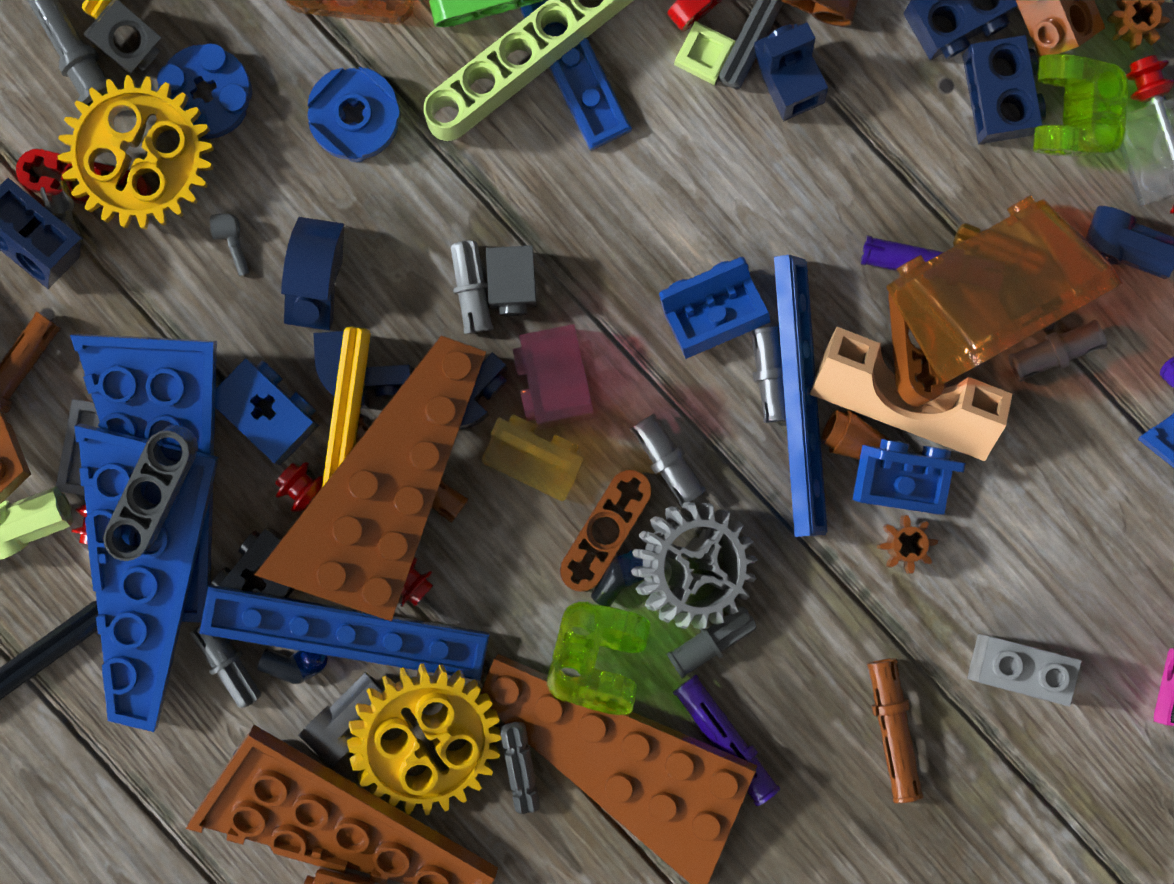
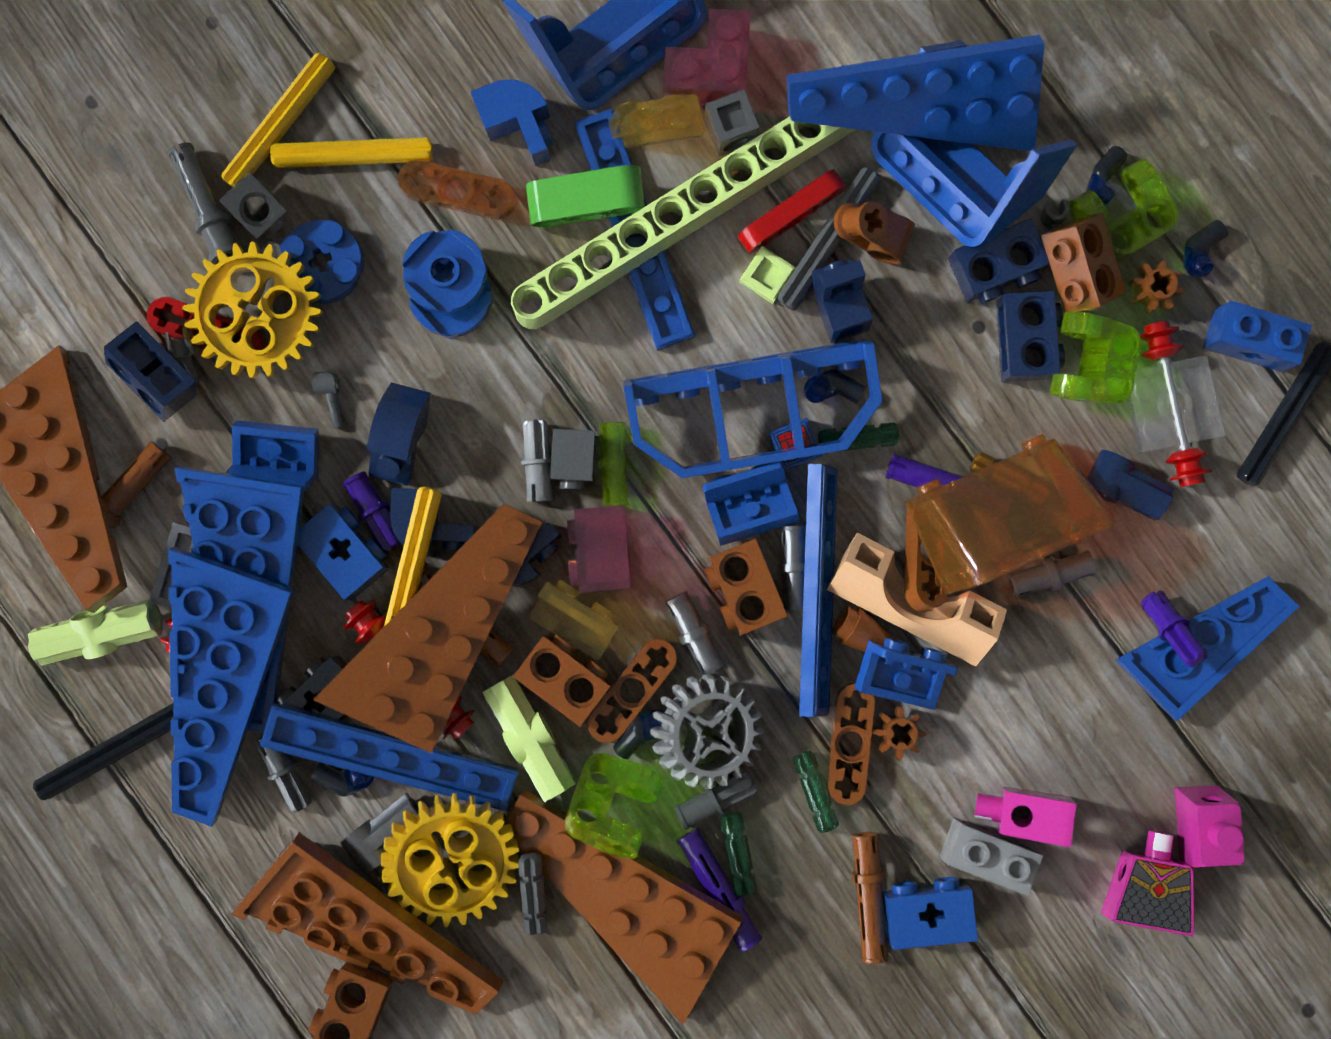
camera: 10 degrees right, 0 degrees up
dark grey beam [103,425,198,561] -> none
none -> blue bracket [226,420,319,489]
none -> dark purple axle [343,471,401,552]
none -> blue plate [402,230,488,316]
none -> yellowish green piece [482,675,576,802]
none -> dark orange brick [513,634,612,727]
none -> clear neon green pin [597,422,630,506]
none -> blue plate [623,339,882,478]
none -> dark orange brick [704,539,788,635]
none -> clear green axle [720,812,758,896]
none -> tile [768,418,822,471]
none -> clear green axle [793,751,839,833]
none -> arm [804,369,867,404]
none -> clear green axle [818,422,899,451]
none -> dark orange beam [827,683,875,805]
none -> blue brick [882,877,978,950]
none -> dark pink torso [974,787,1076,847]

